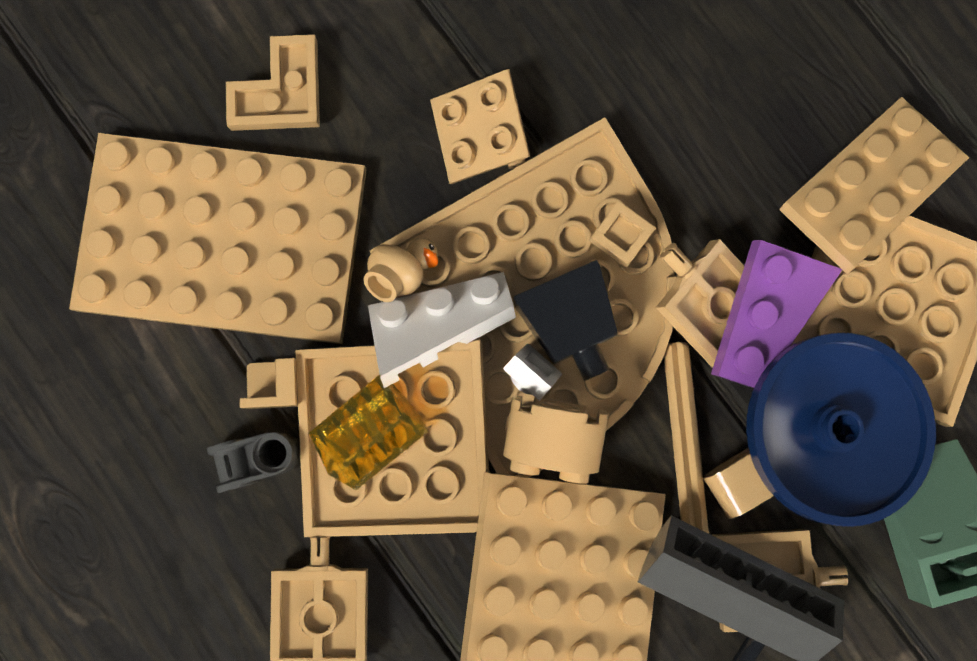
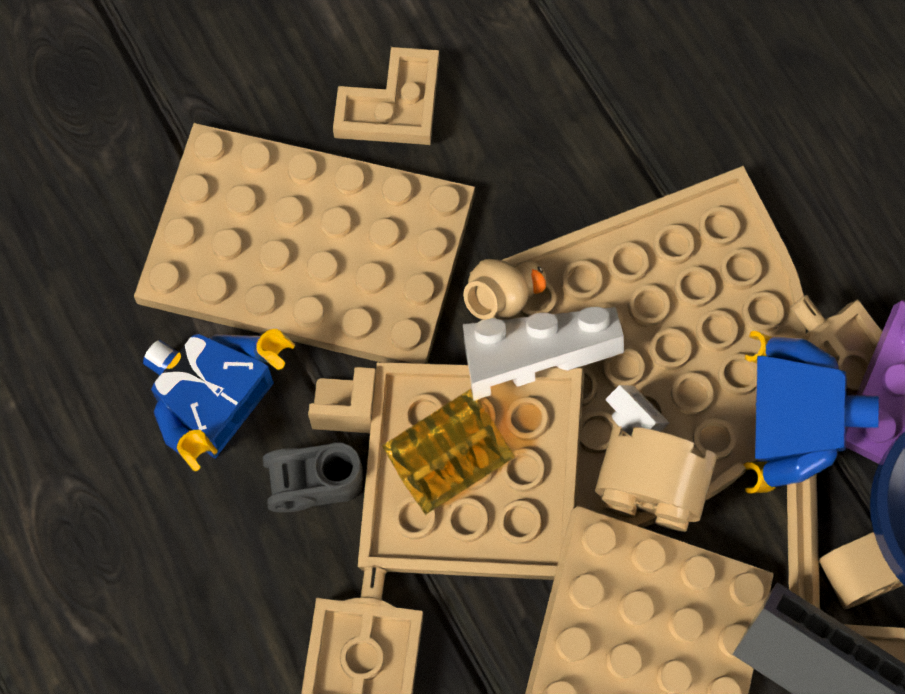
camera: 10 degrees right, 15 degrees down
tan hinge [430,69,530,184] -> none
black torso [513,260,618,381] -> none
tan plate [589,200,656,268] -> none
none -> blue torso [143,329,295,471]
none -> blue torso [743,331,879,494]

